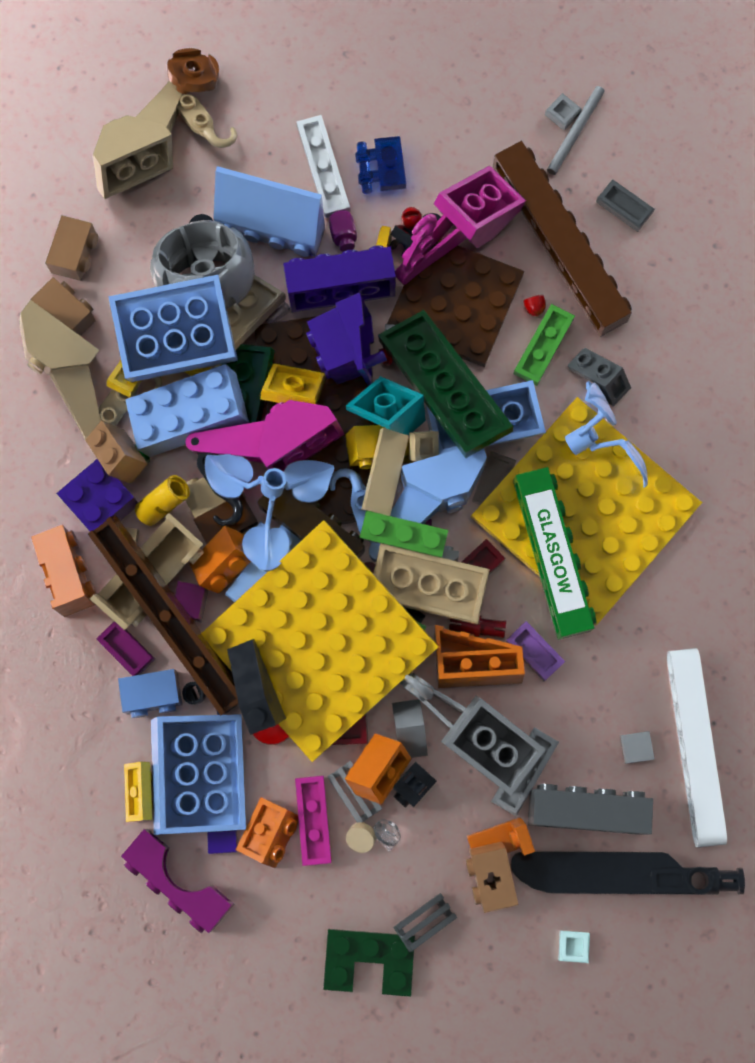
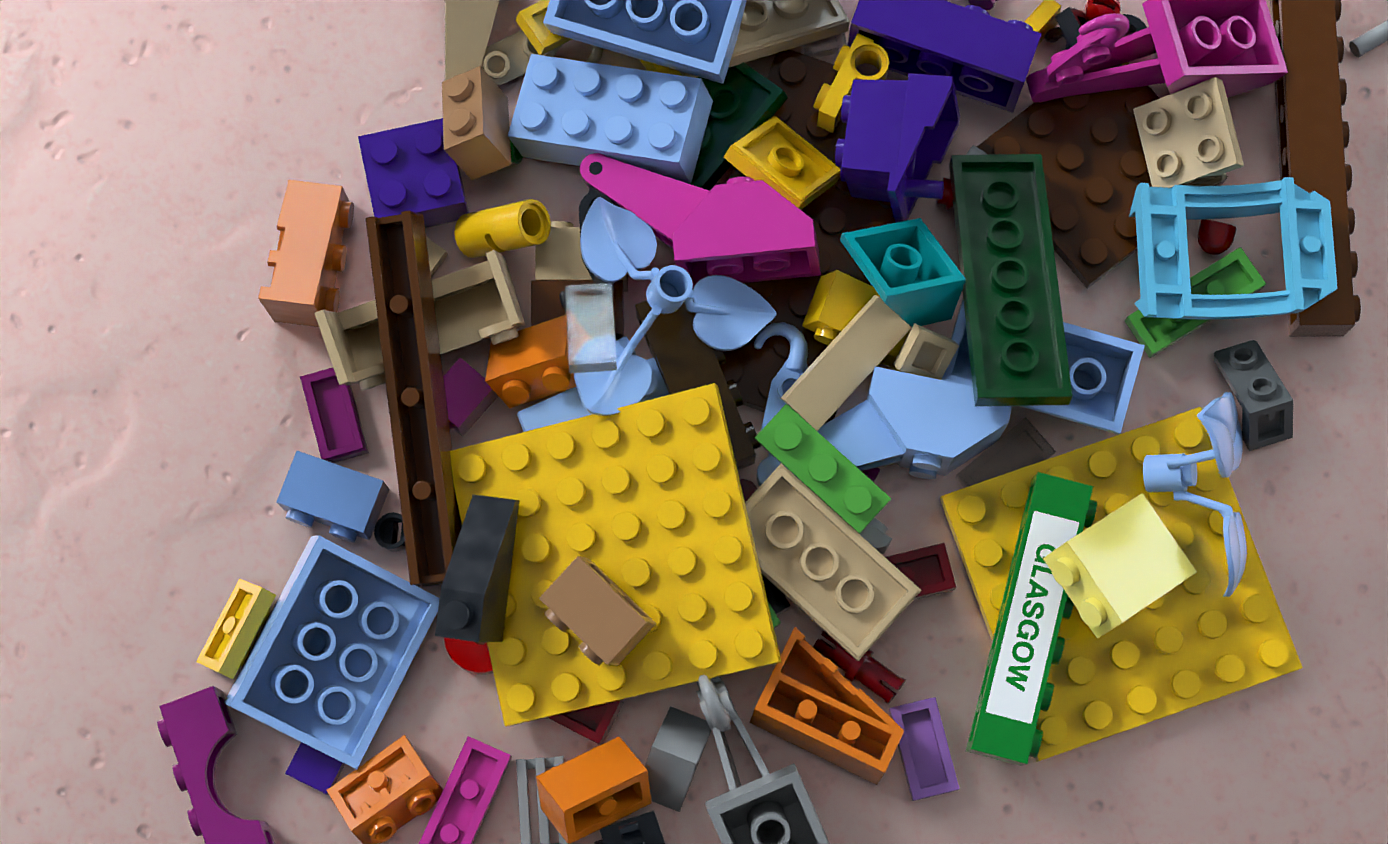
camera: 30 degrees right, 0 degrees up
none -> medium nougat brick [539,556,657,666]
none -> clear tile [565,282,617,374]
none -> yellow plate [814,33,889,133]
none -> light yellow panel [1043,493,1197,638]
none -> medium azure wedge [1129,177,1338,320]
none -> tan plate [1133,77,1244,188]

